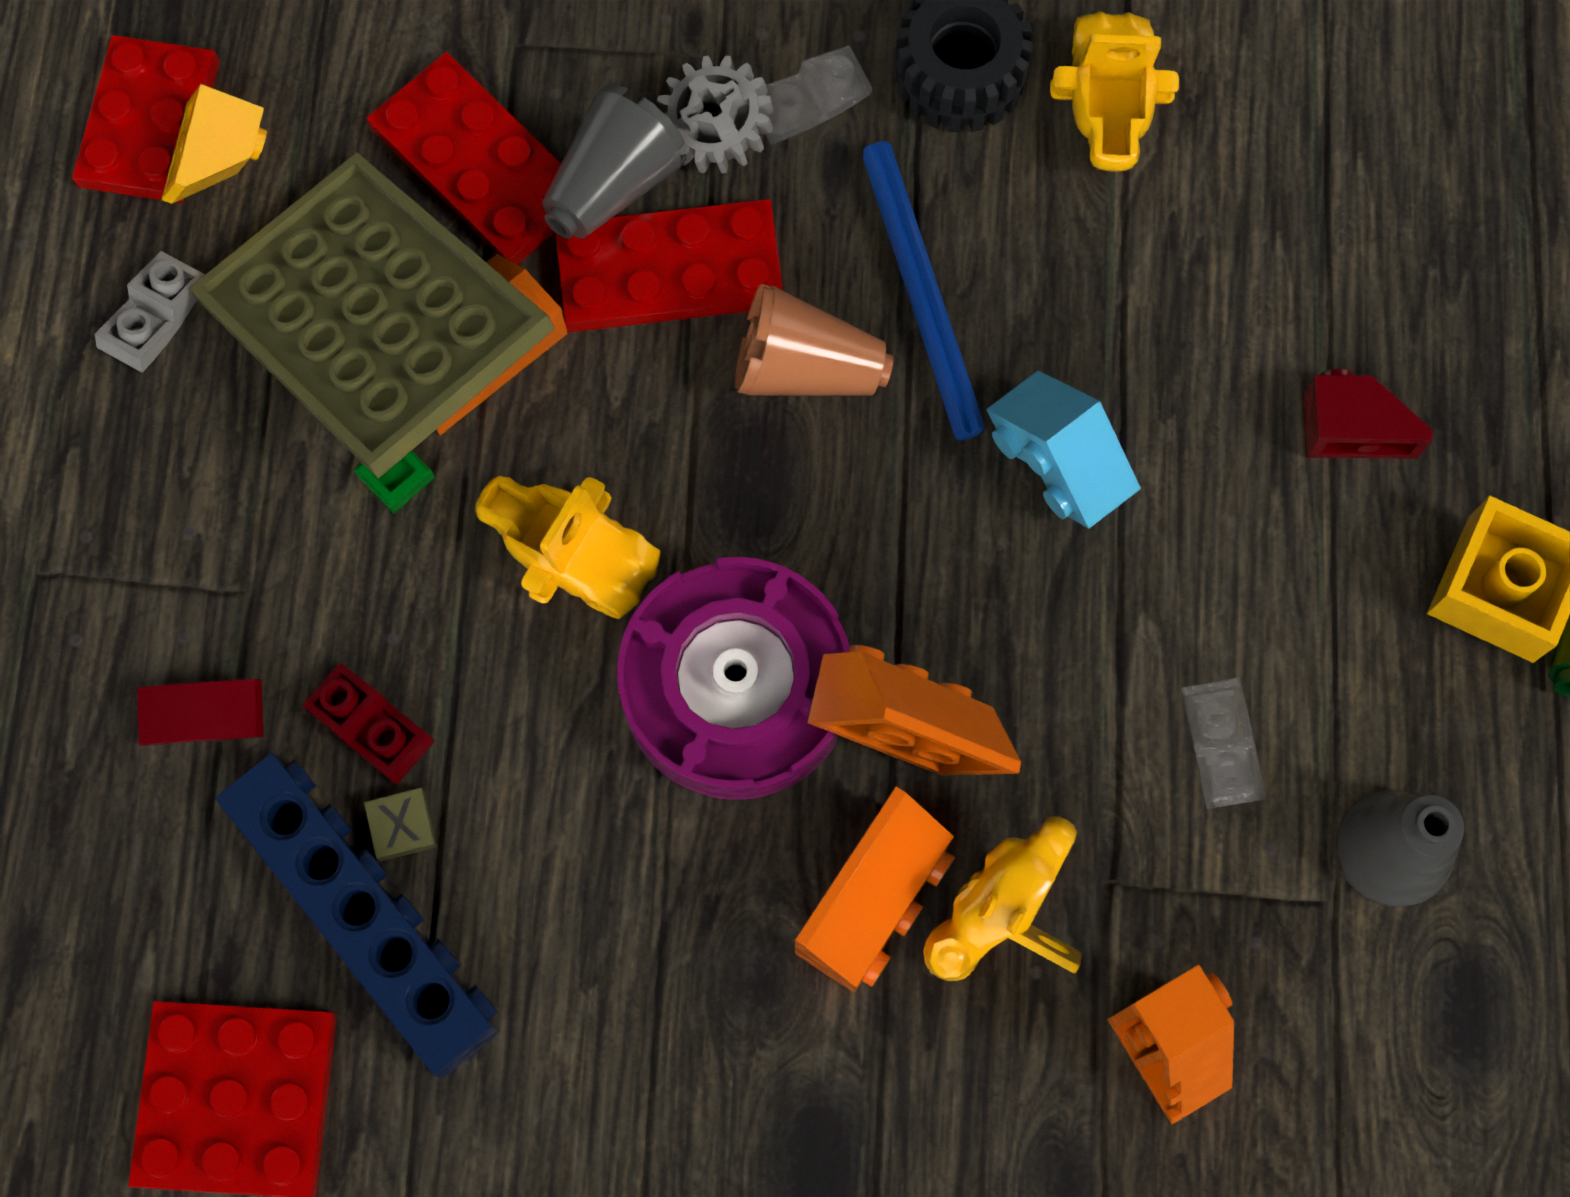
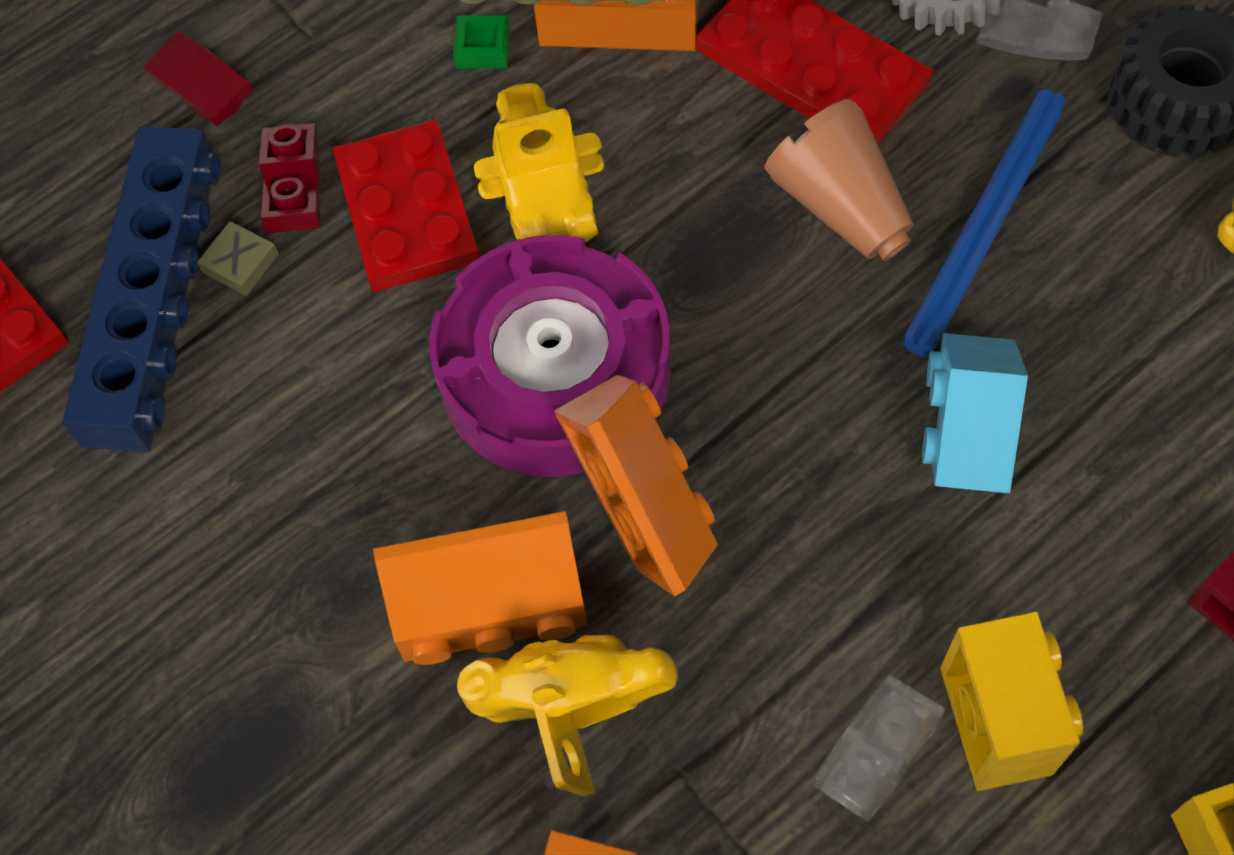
camera: 50 degrees right, 10 degrees down
none -> red plate [332,119,479,293]
none -> yellow brick [940,612,1083,791]

